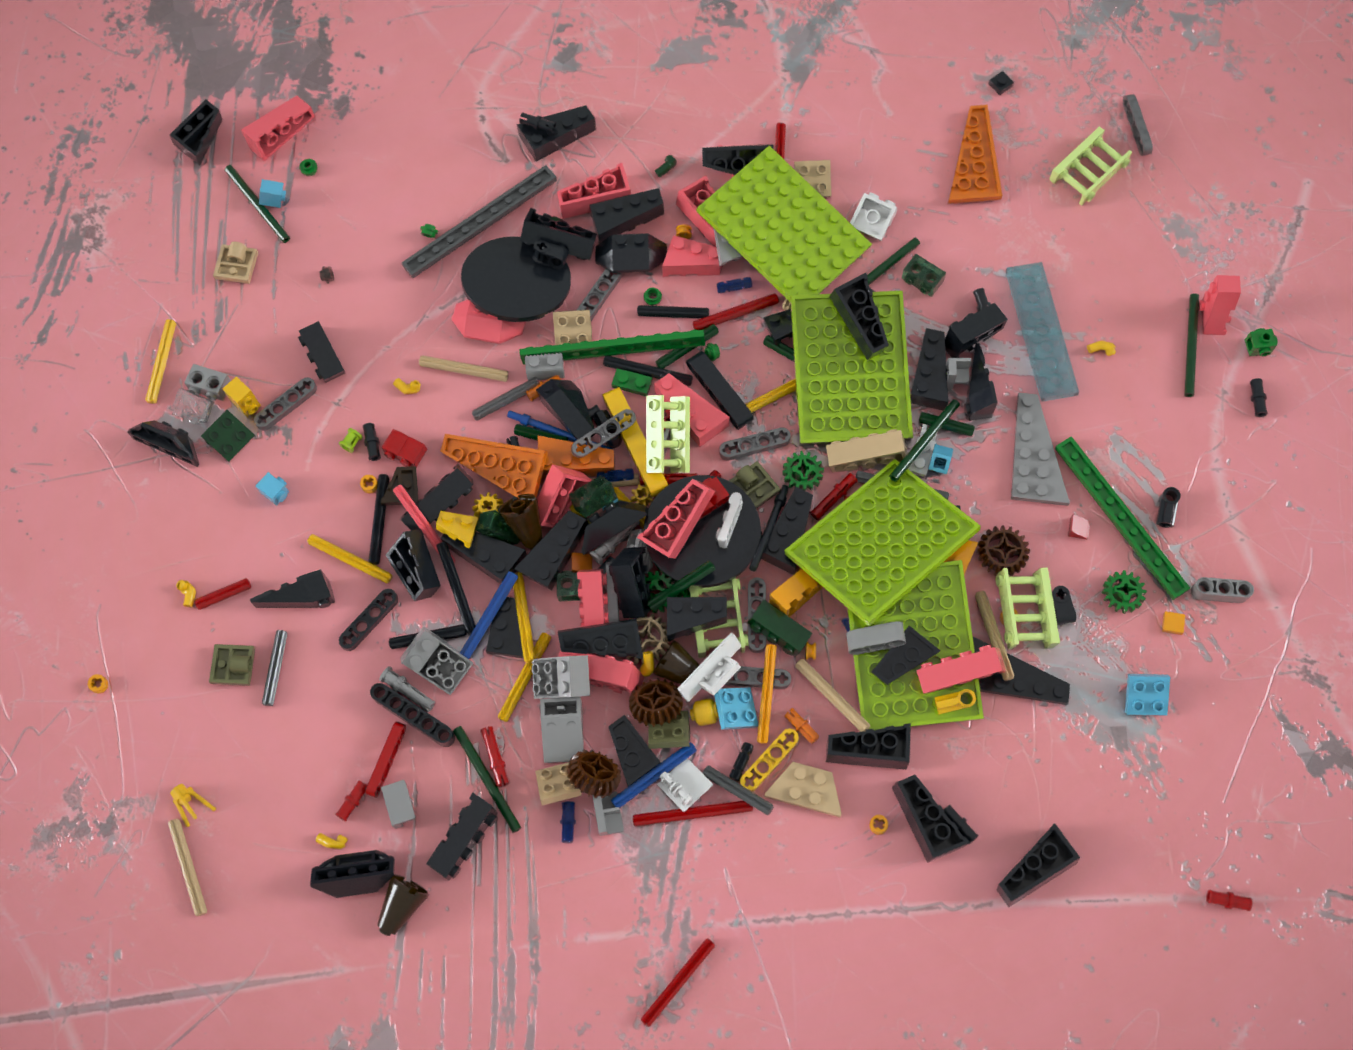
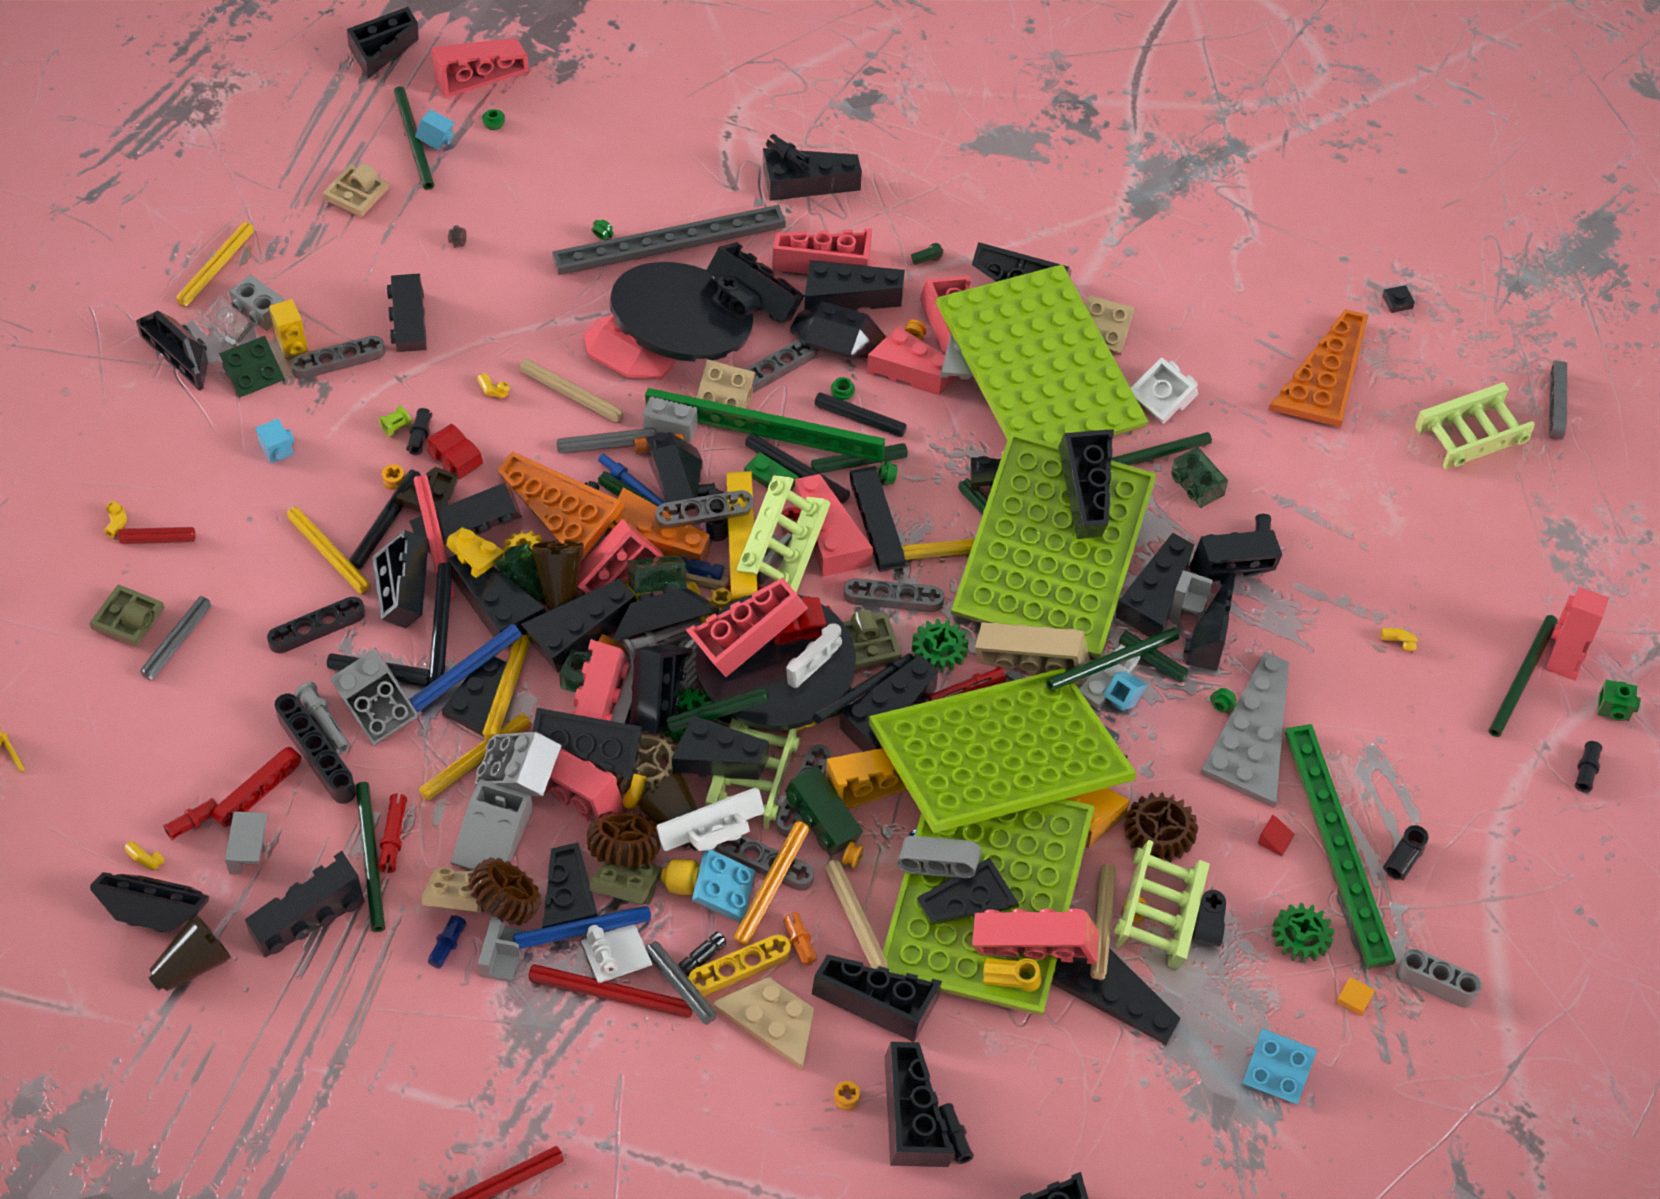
camera: 15 degrees right, 15 degrees down
black wedge [250,569,335,608] -> none
red axle [693,293,779,330] -> none
clear blue axle [716,277,752,293] -> none
red axle [775,123,786,159] -> none
clear light blue plate [1005,262,1079,402] -> none
none -> green plate [1210,688,1236,713]

